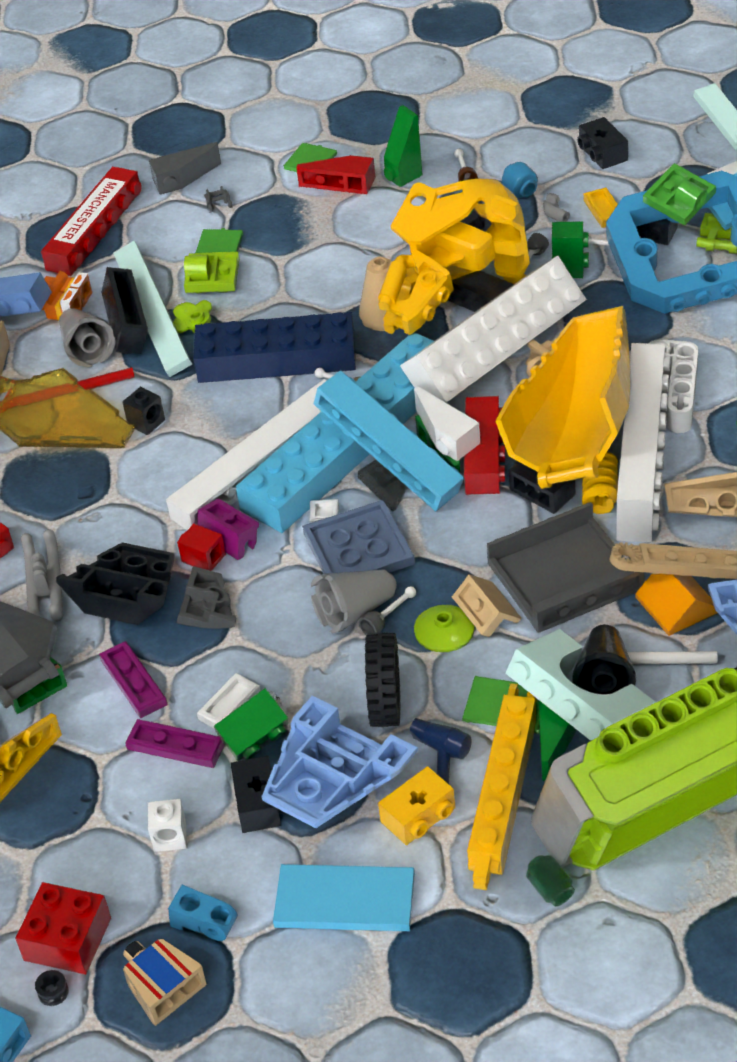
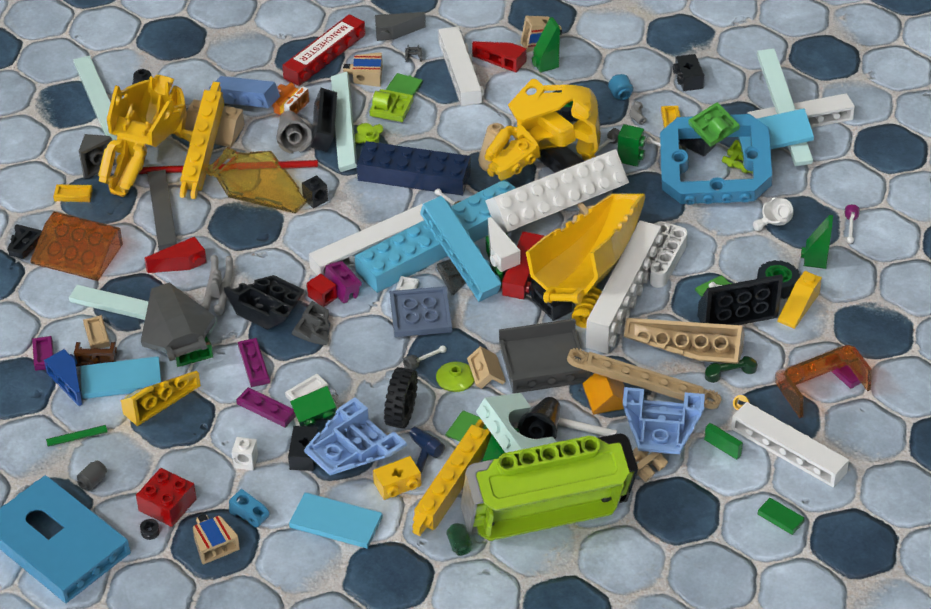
camera: 10 degrees right, 0 degrees up
bright green piece [283,143,337,172] -> none
light grey cone [311,569,397,633] -> none
hinge [454,149,478,182] -> none
none -> tan torso [343,52,383,87]
none -> white brick [438,26,484,106]
none -> tan torso [520,16,562,52]

